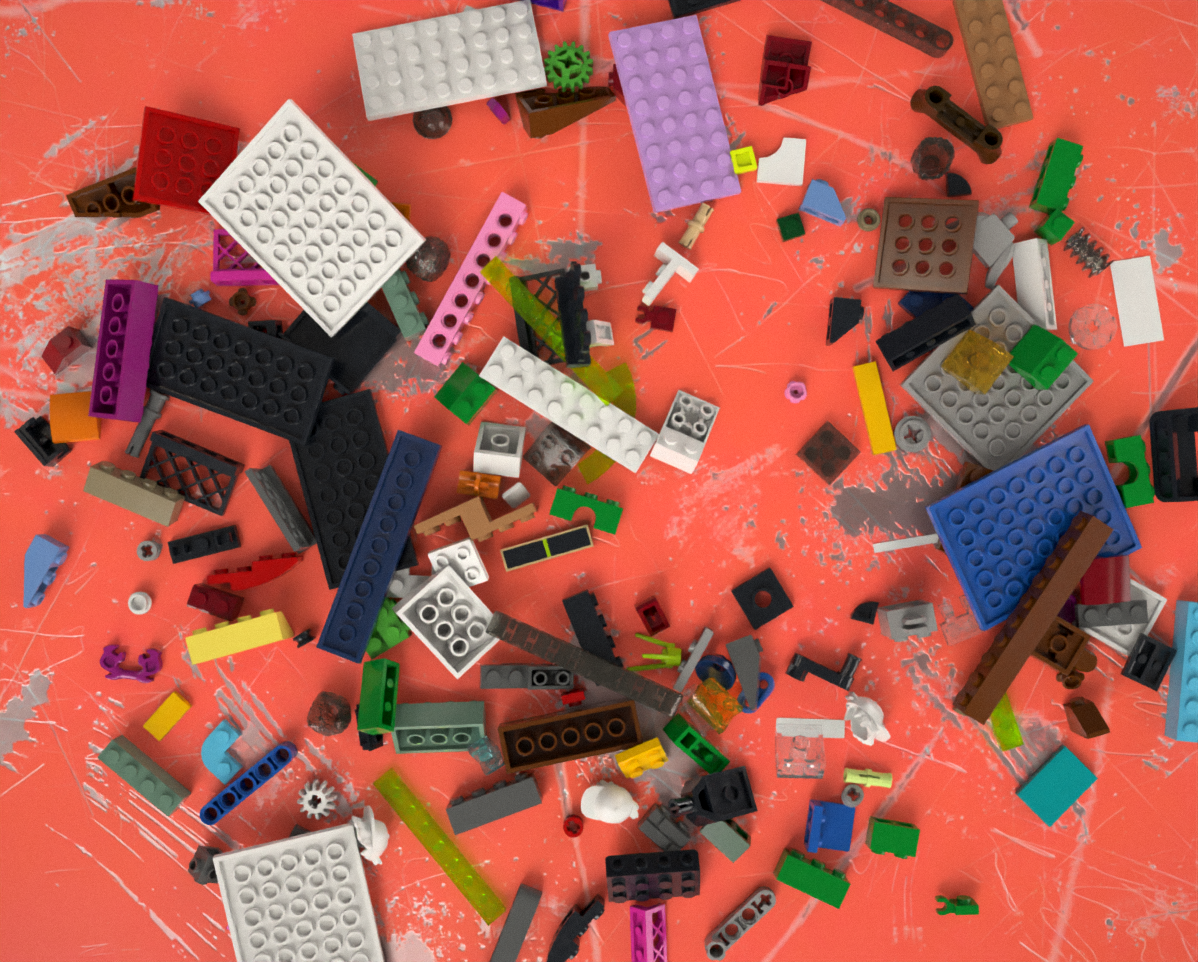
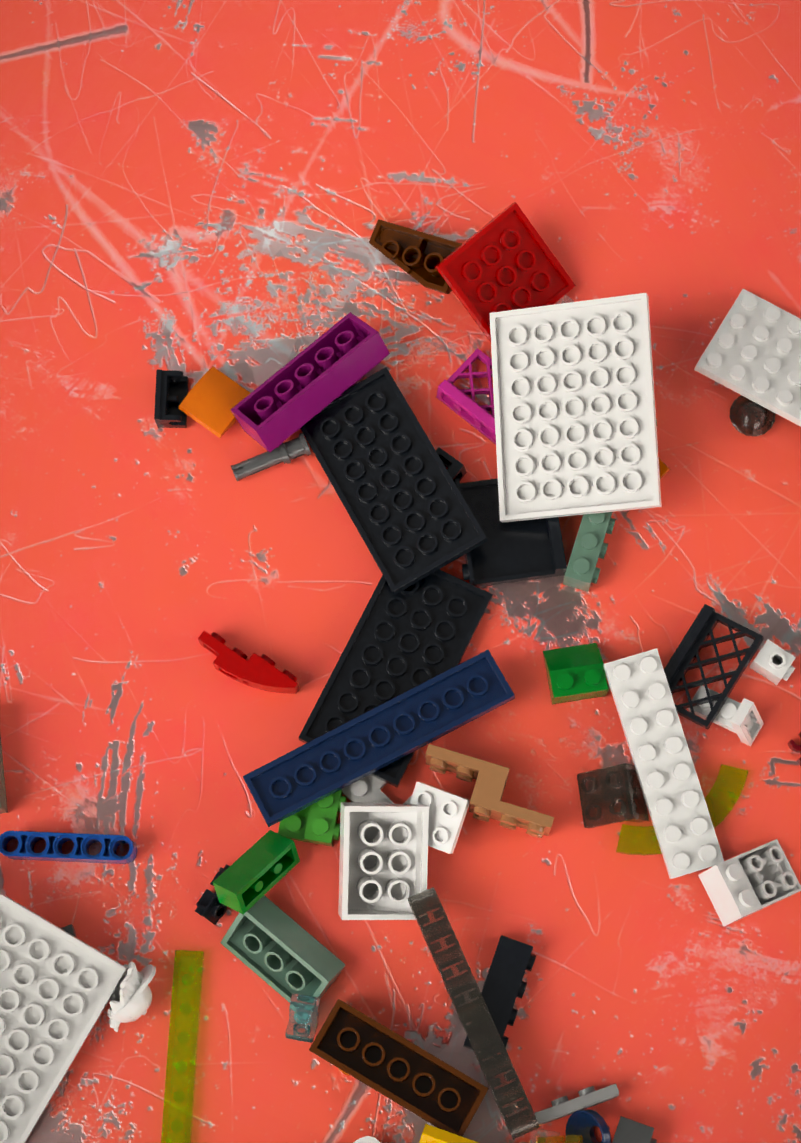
camera: 45 degrees right, 15 degrees down
medium blue slope [23,534,69,608] -> none
dark red slope [41,326,93,375] -> none
dark tan brick [83,461,185,527] -> none
magenta helmet [100,644,163,683] -> none
white plate [128,592,152,615] -> none
light grey bush [137,541,161,561] -> none
black fence [140,430,245,516] -> none
yellow tile [143,691,192,741] -> none
black plate [168,525,241,564] -> none
light yellow slope [185,609,295,665] -> none
dark red brick [187,583,244,621] -> none
medium blue plate [189,289,212,308] -> none
medium azure plate [201,719,243,785] -> none
reddish brown plate [229,288,257,316] -> none
dark grey fence [244,465,317,554] -> none
black bush [293,628,316,648] -> none
white gear [297,779,337,820] -> none
clear smoke hair [307,691,352,737] -> none
clear smoke hair [406,235,451,282] -> none
bright pink brick [414,192,529,368] -> none
dark grey brick [446,772,543,835] -> none
orange hips [456,470,501,499] -> none
white slope [473,422,526,478] -> none
clear neon green plate [480,256,624,406] -> none
dark grey slope [480,663,574,690] -> none
black tile [500,524,594,572] -> none
white slope [502,482,530,508] -> none
green arch [549,485,623,535] -> none
black fence [554,261,591,368] -> none
red plate [561,687,586,707] -> none
lime plant [626,633,681,672] -> none
dark red slope [634,595,670,637] -> none
black piece [730,567,794,630] -> none

